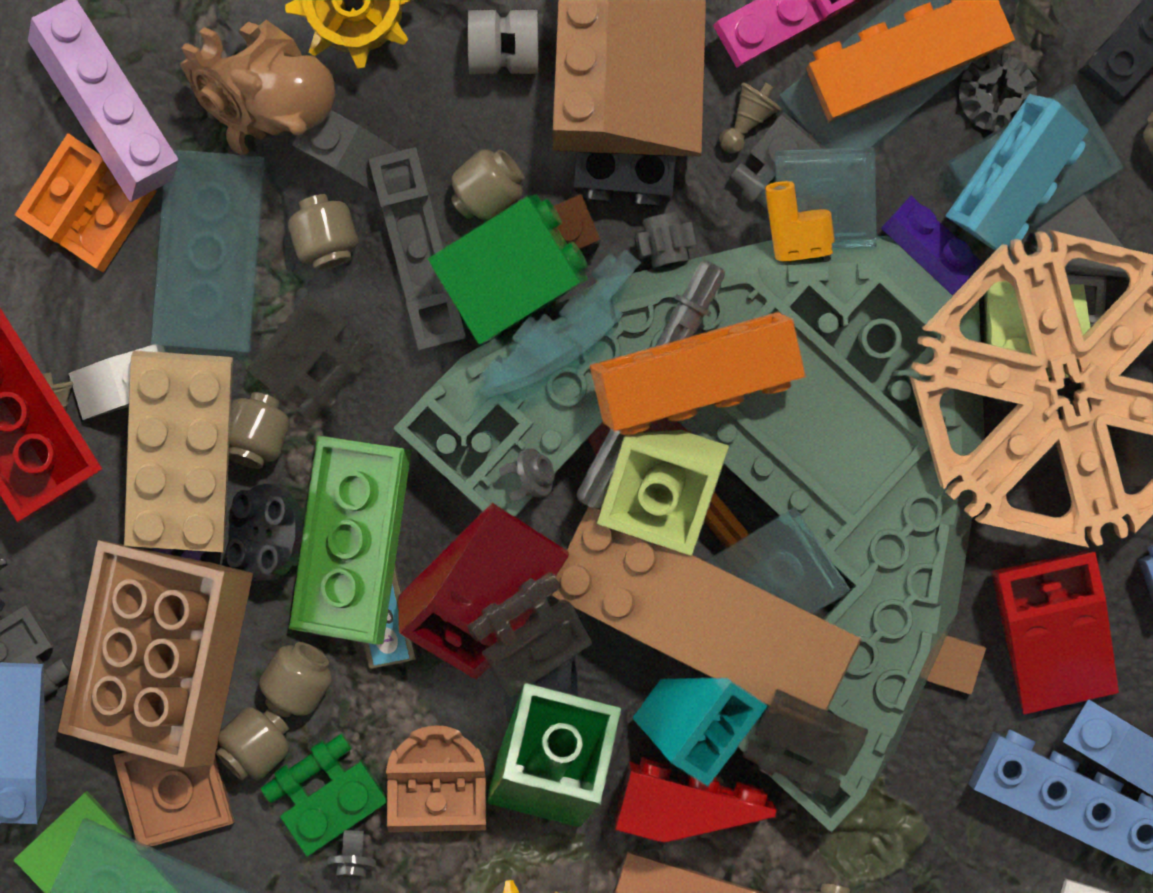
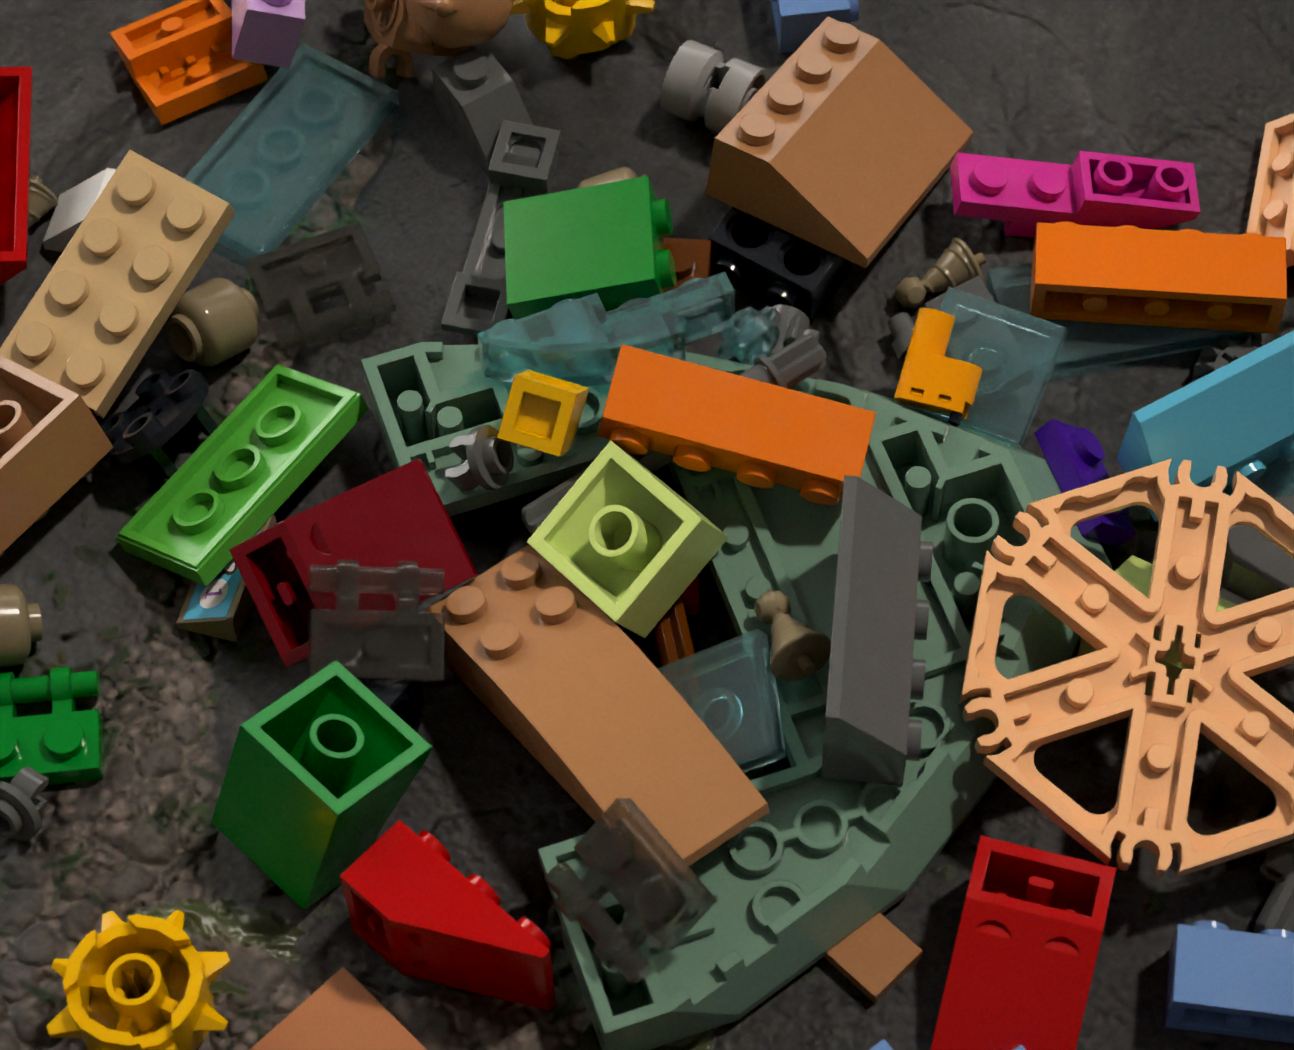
camera: 30 degrees right, 30 degrees down
dark tan head [259,642,332,717] -> none
dark tan head [288,194,359,271] -> none
nougat slope [386,726,486,832] -> none
teal slope [633,678,767,786] -> none
none -> yellow brick [497,369,589,457]
none -> clear light blue plate [717,306,780,366]
none -> dark tan piece [754,589,831,682]
none -> dark grey slope [821,475,933,785]

